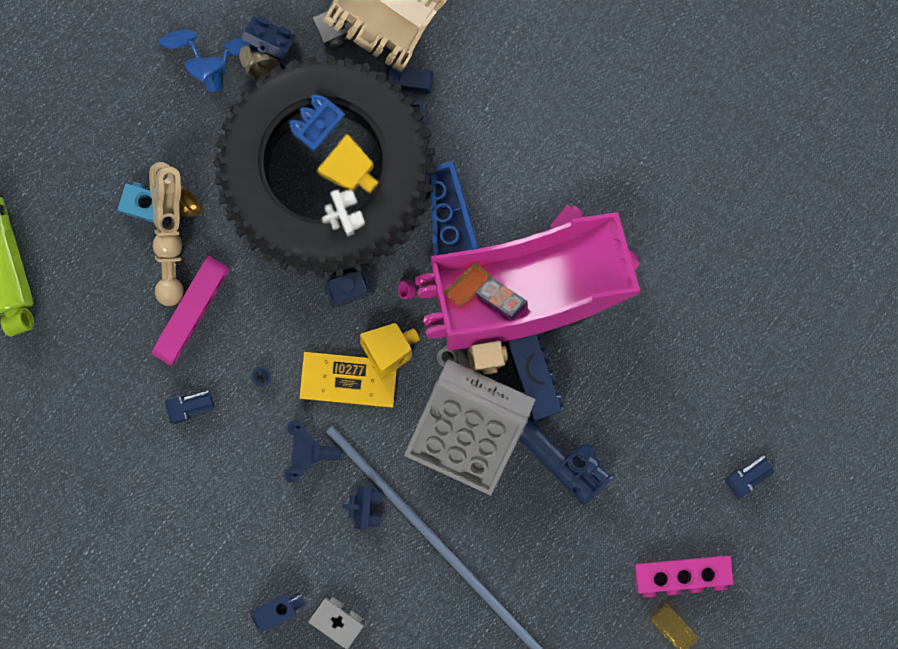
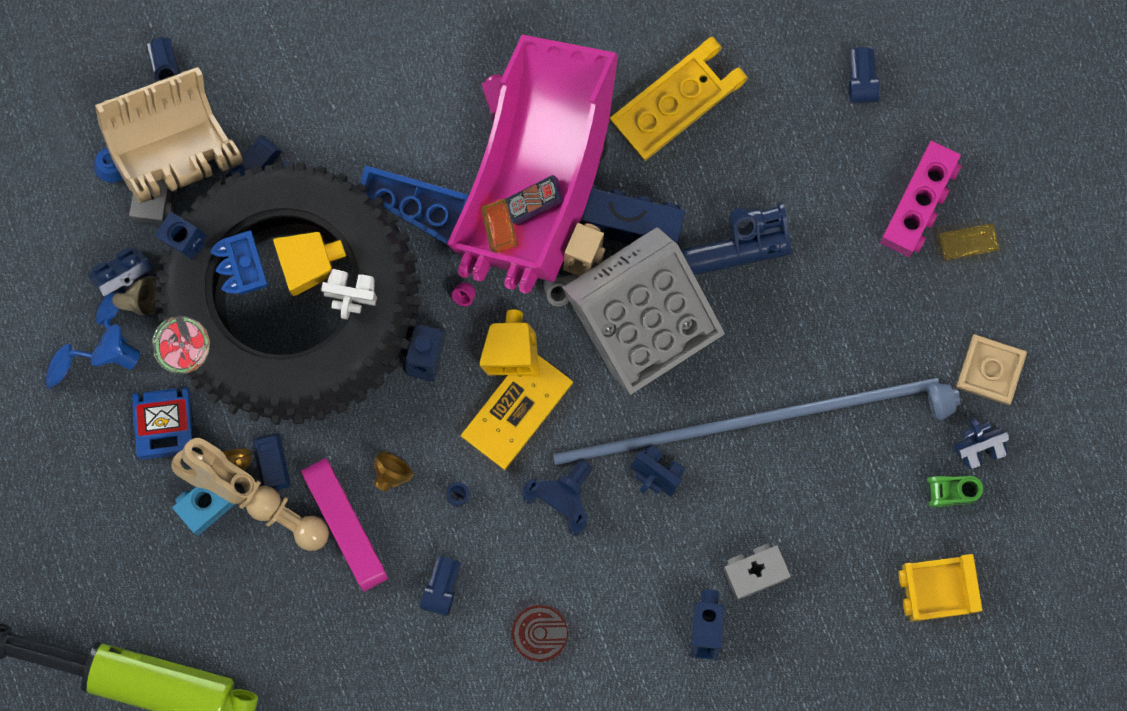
camera: 50 degrees left, 5 degrees down
none -> container [132,387,195,460]
none -> clear tile [152,316,210,374]
none -> dark blue brick [155,212,207,260]
none -> dark blue tile [252,433,291,490]
none -> pearl gold piece [374,451,414,491]
none -> tile [511,605,568,662]
none -> yellow hinge [610,37,748,162]

